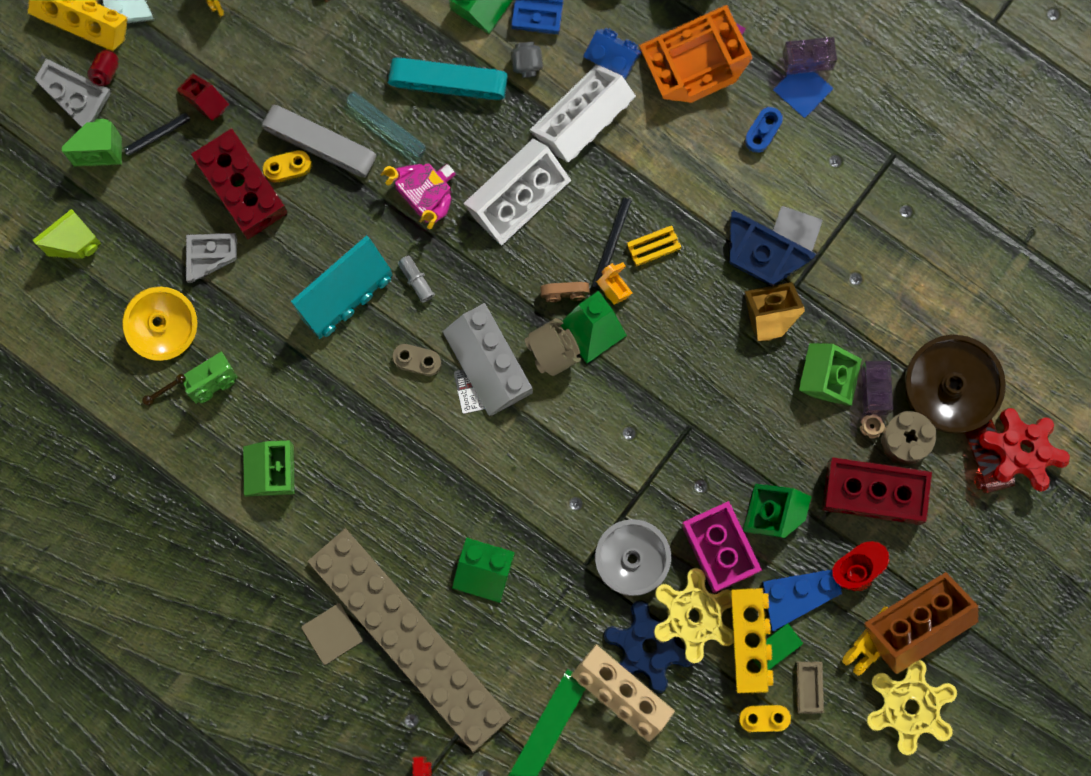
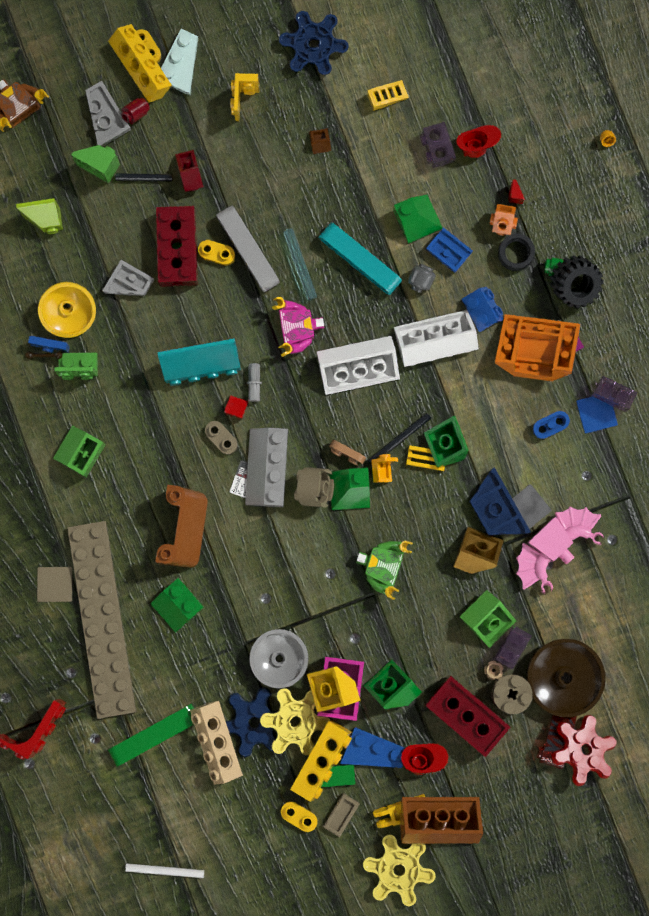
camera: 30 degrees right, 5 degrees up
none -> blue plate [28,336,70,353]
none -> dark orange windscreen [156,484,208,568]
none -> red slope [224,395,249,419]
none -> yellow slope [307,666,360,712]
none -> bright green torso [356,541,413,600]
none -> green slope [424,416,469,467]
none -> bright pink torso [516,507,604,594]

